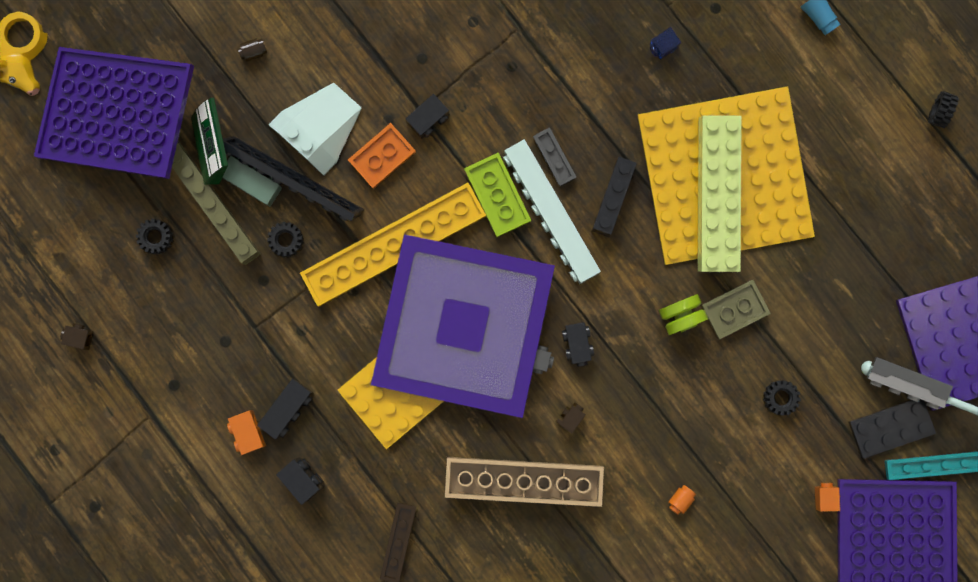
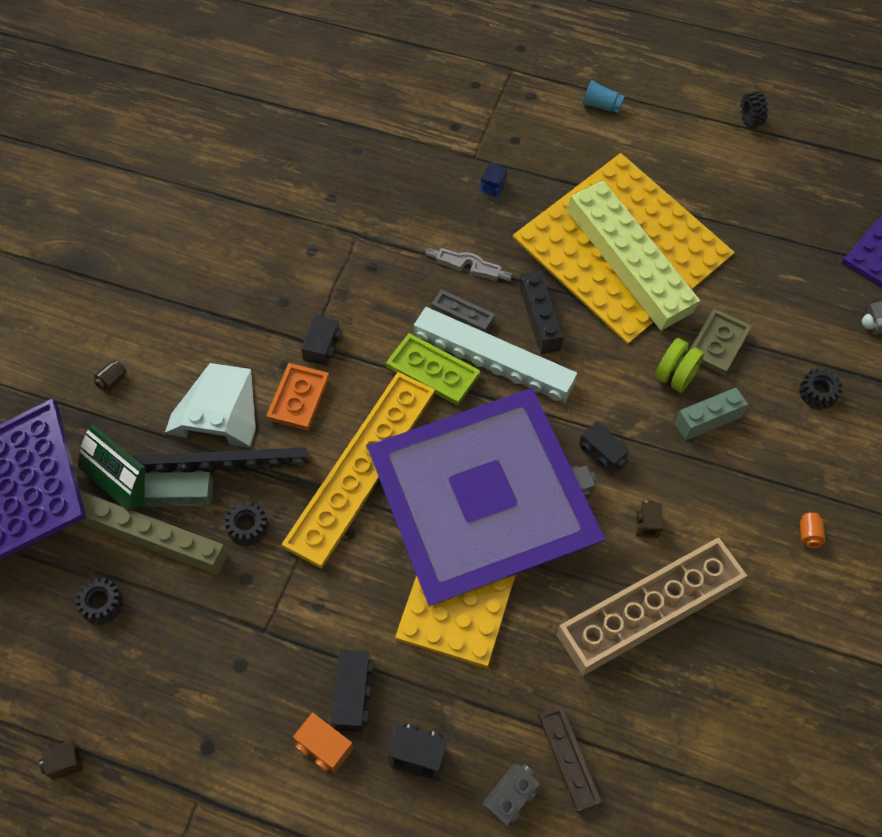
camera: 35 degrees left, 25 degrees down
none -> light grey piece [425,248,513,282]
none -> dark grey brick [481,764,540,826]
none -> sand green brick [675,388,748,440]

